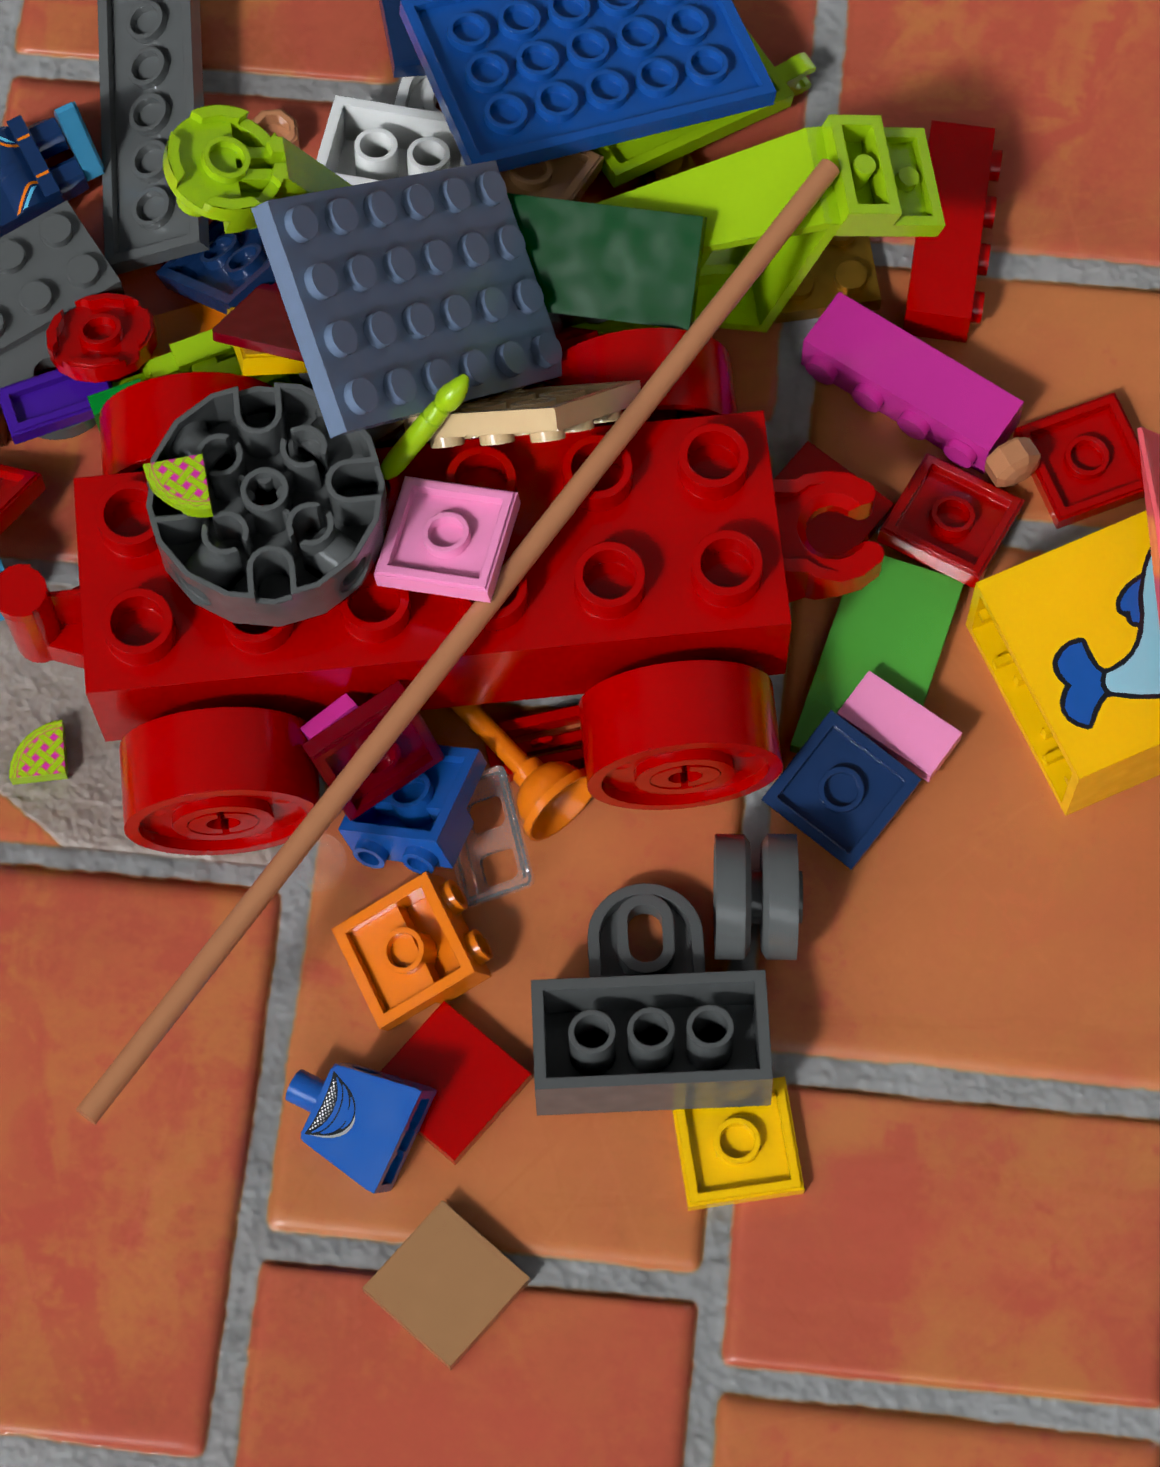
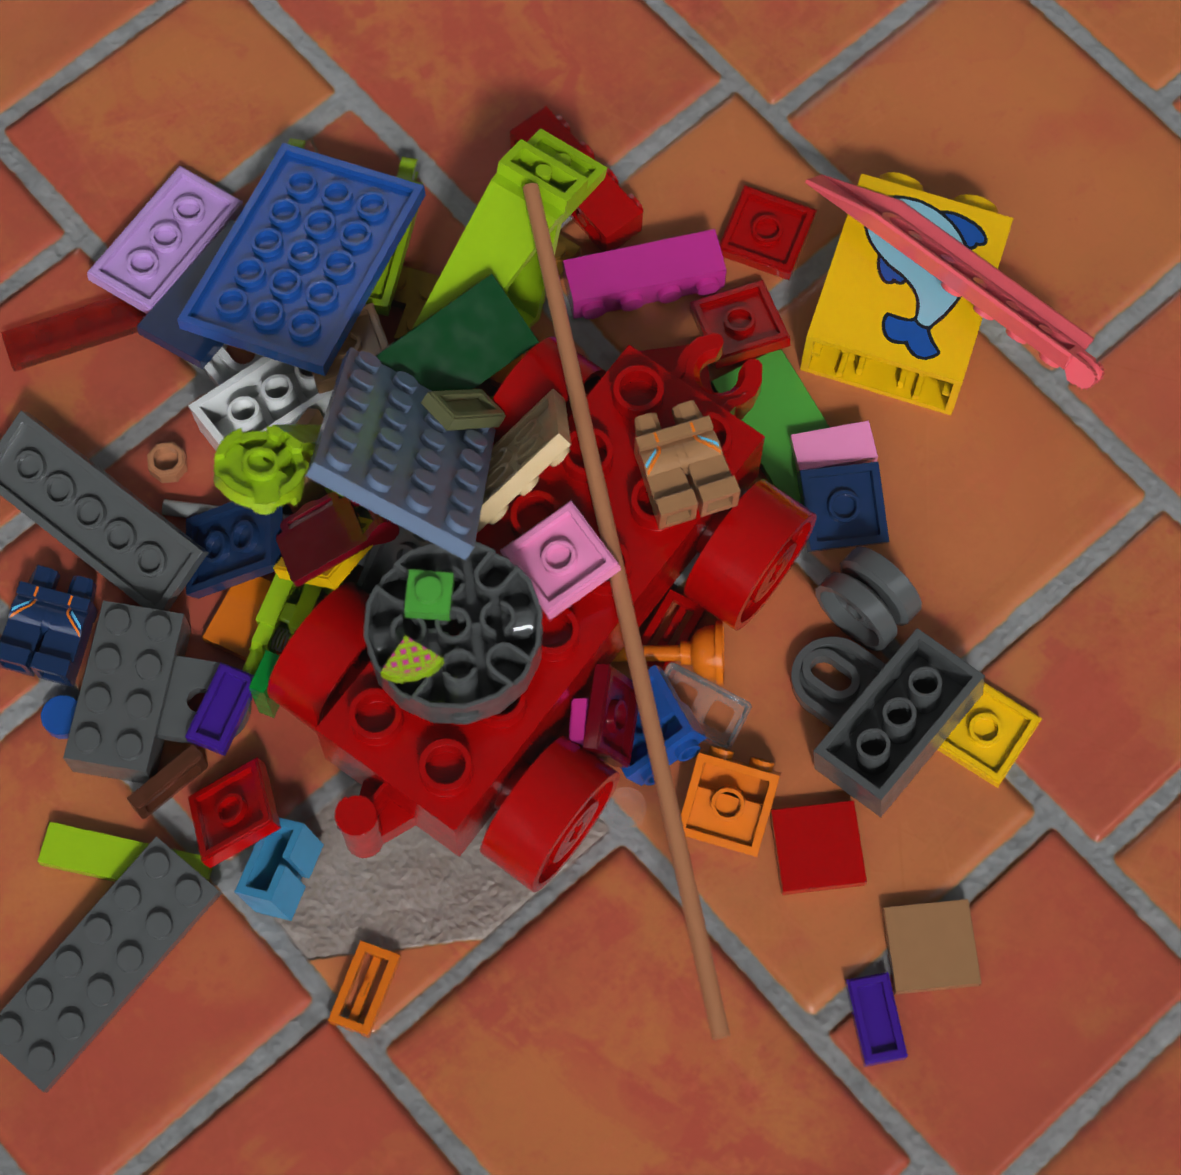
camera: 50 degrees left, 0 degrees up
lime tile [9,720,68,785] -> none
red tile [46,293,157,383] -> none
dark azure tile [54,101,105,181] -> none
blue torso [285,1063,438,1194] -> none
lime piece [380,374,469,480] -> none
nougat tile [984,437,1041,487] -> none
none -> bright green plate [404,569,455,621]
none -> olive tile [421,389,506,431]
none -> medium nougat hips [634,400,741,530]
none -> dark purple tile [845,972,908,1067]

